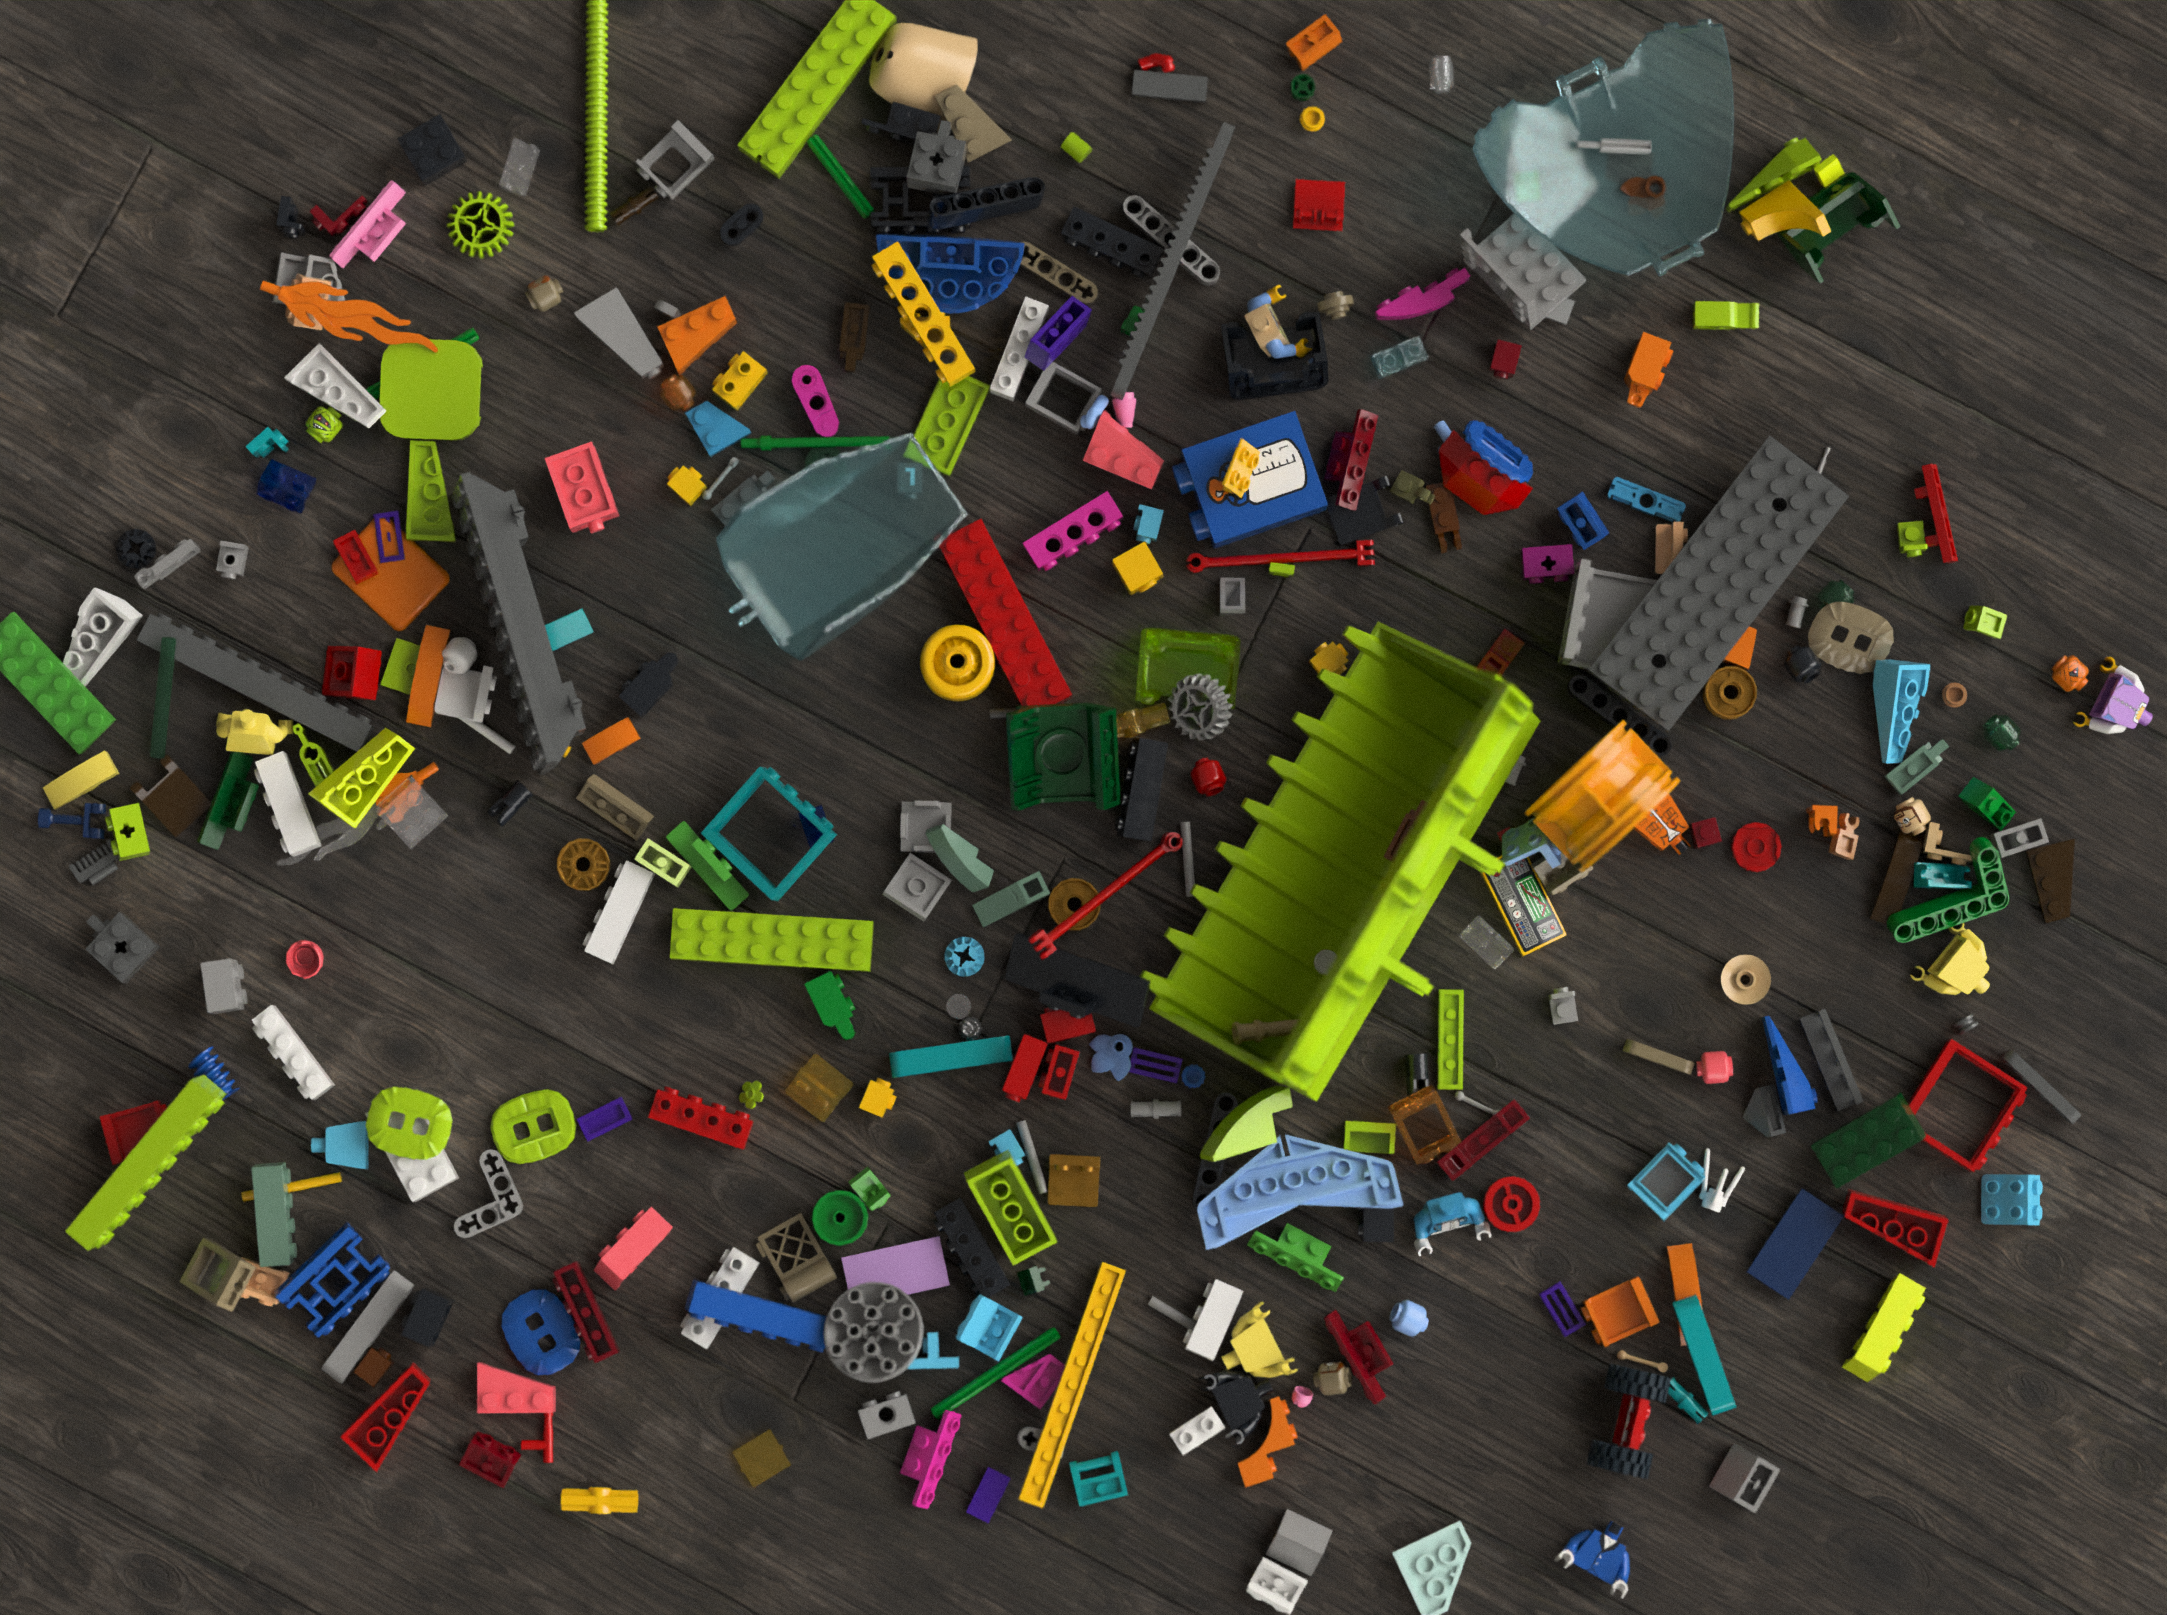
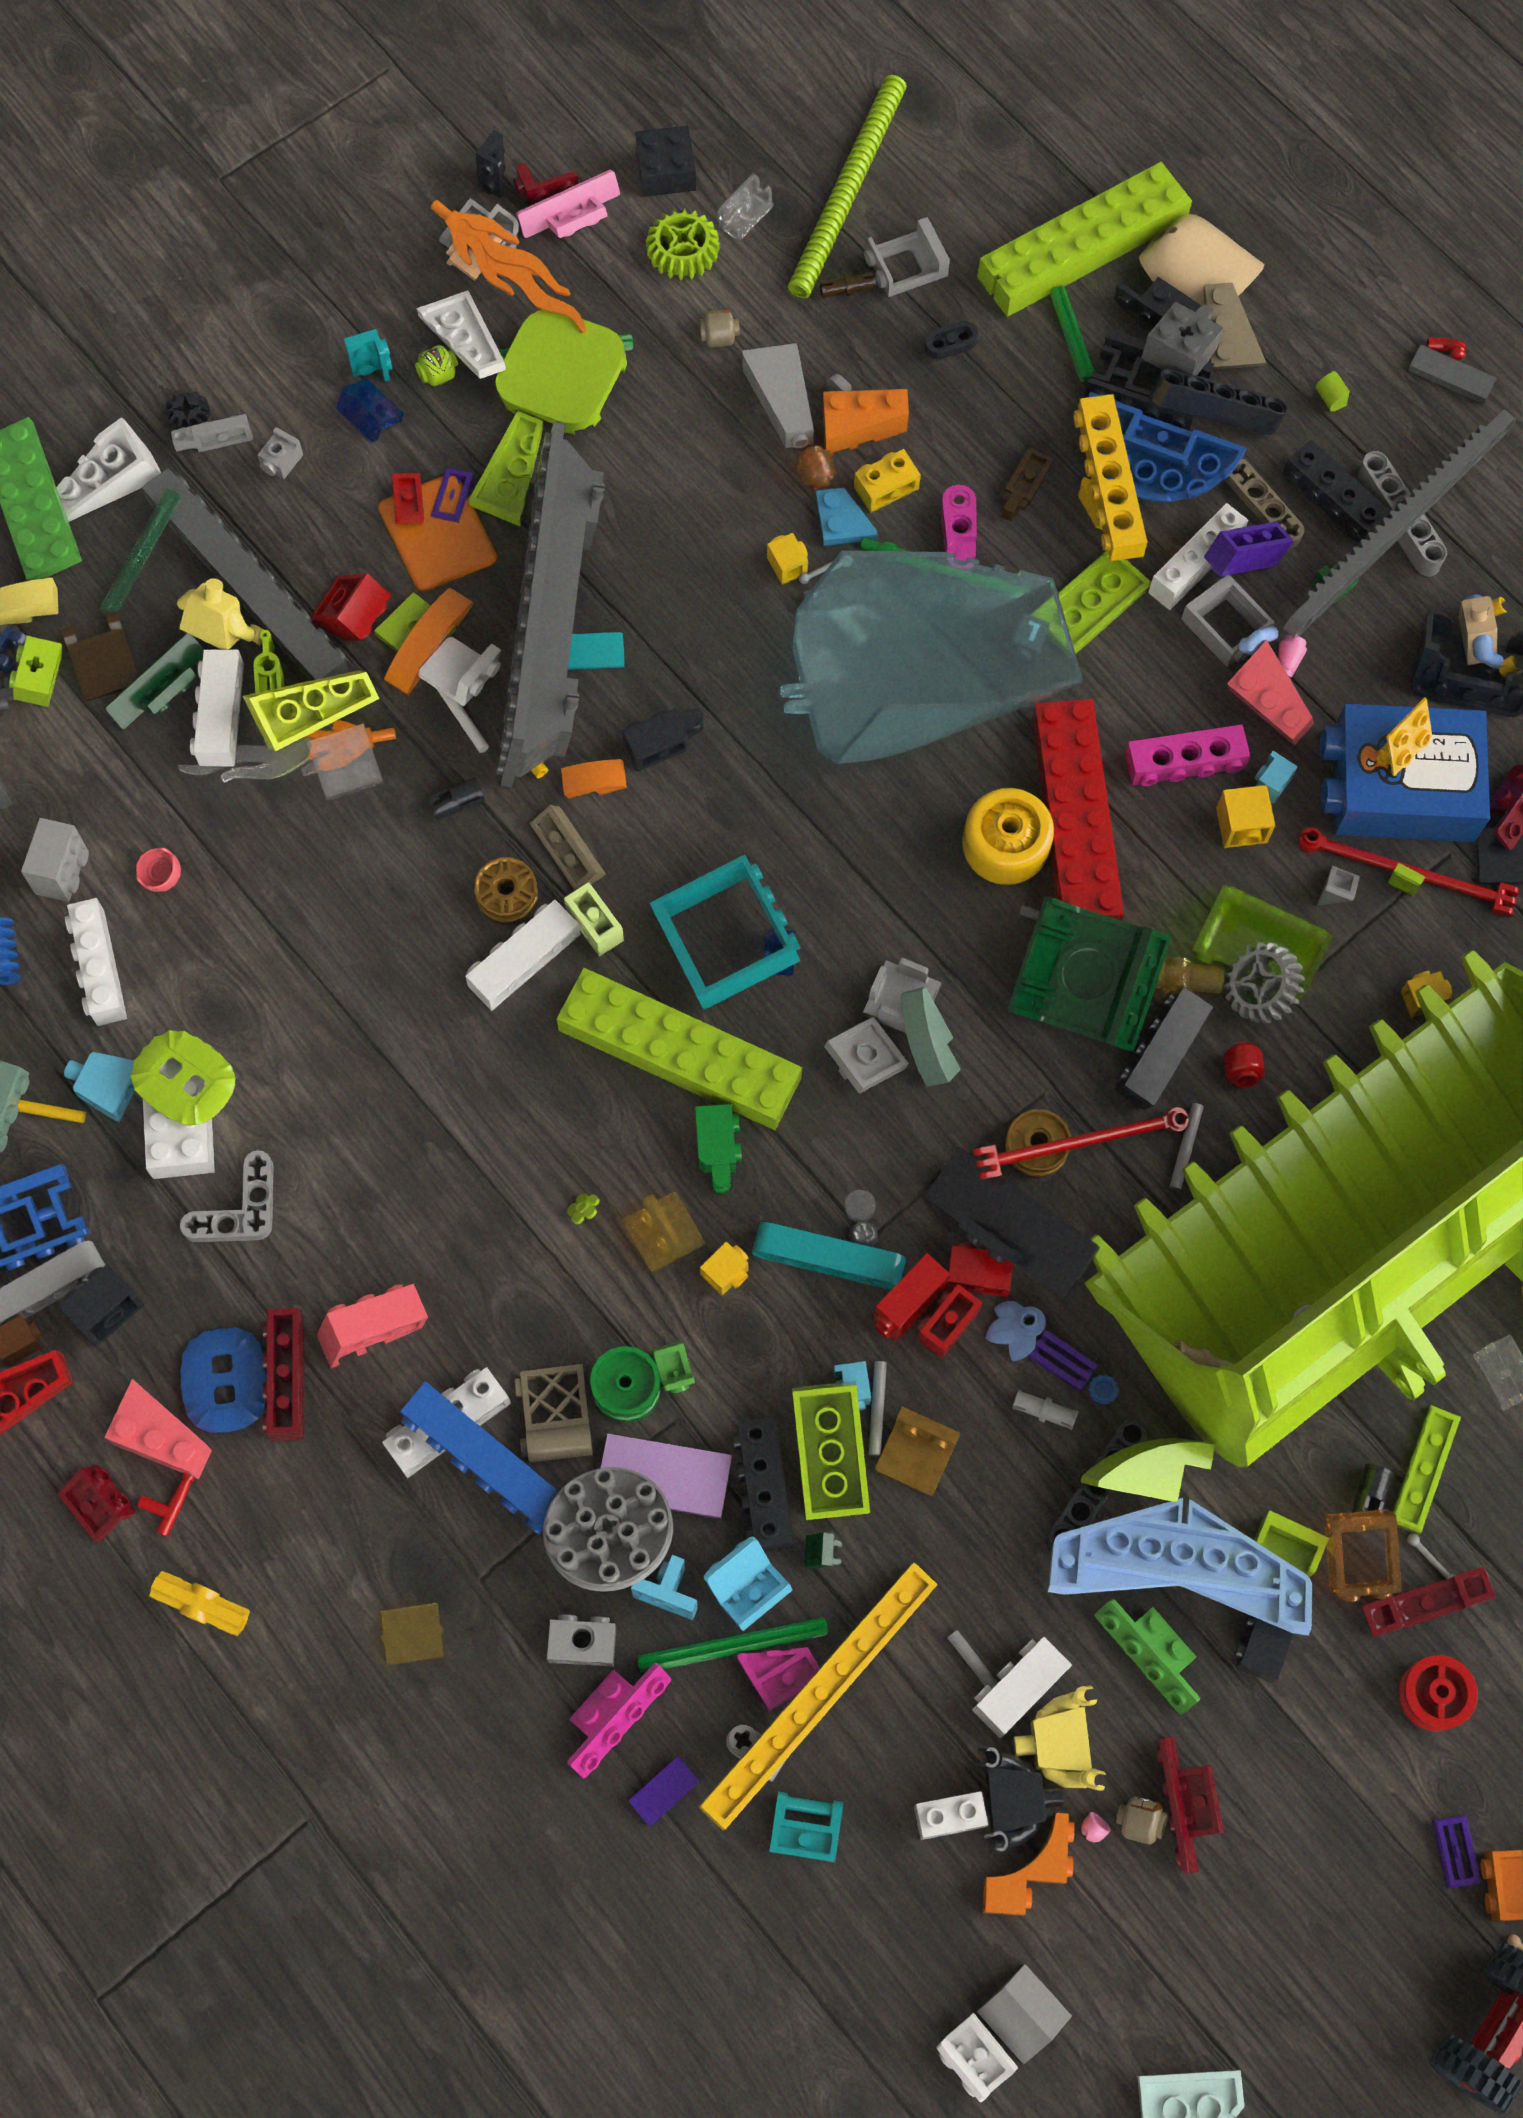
camera: 20 degrees right, 15 degrees down
white head [442,637,478,674] -> none
lime piece [490,1089,577,1164] -> none
coral torso [545,442,619,533] -> none
dark purple tile [577,1097,633,1142] -> none
red brick [648,1086,754,1150] -> none
bright green bracket [666,821,749,911] -> none
medium azure gear [945,937,985,977] -> none
sand green slope [972,871,1050,928] -> none
light blue head [1389,1300,1429,1337] -> none
dark azure torso [1414,1193,1491,1256] -> none

